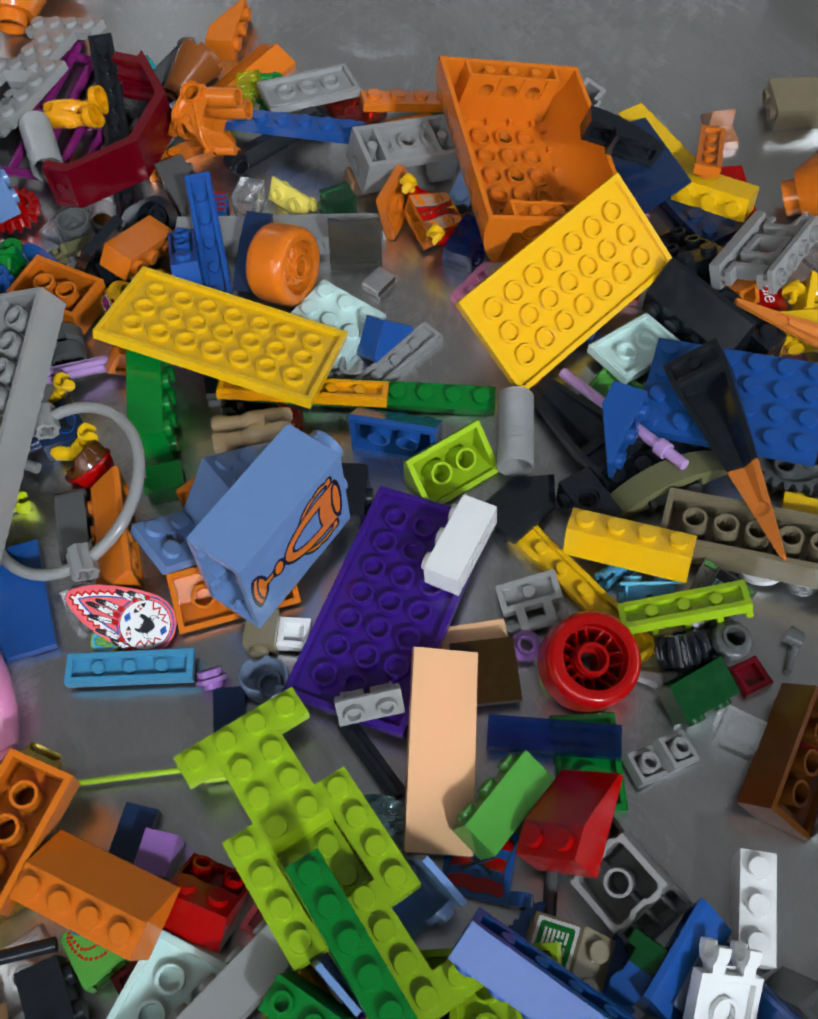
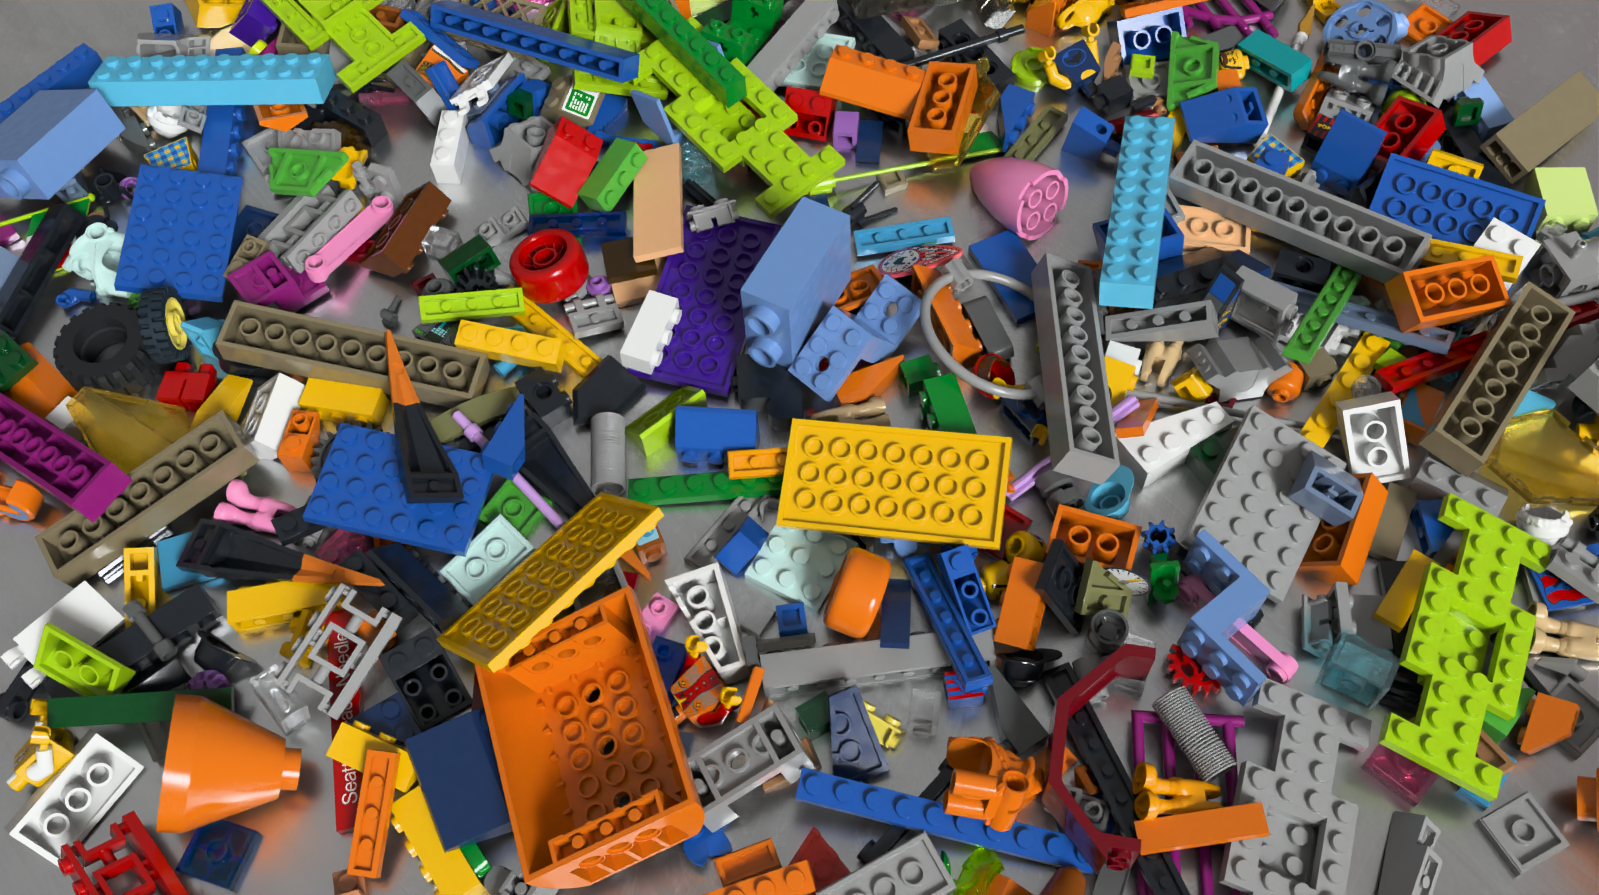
camera: 175 degrees right, 0 degrees up
black slope [580,105,664,167] -> none
none -> dark orange brick [635,525,668,563]
none -> white wedge [664,562,750,685]
none -> dark grey tile [743,635,763,683]
none -> blue plate [776,602,808,636]
none -> dark blue wing [828,684,890,782]
none -> black plant [841,181,898,227]
none -> dark tan tile [876,170,908,196]
none -> orange tile [1134,802,1270,855]

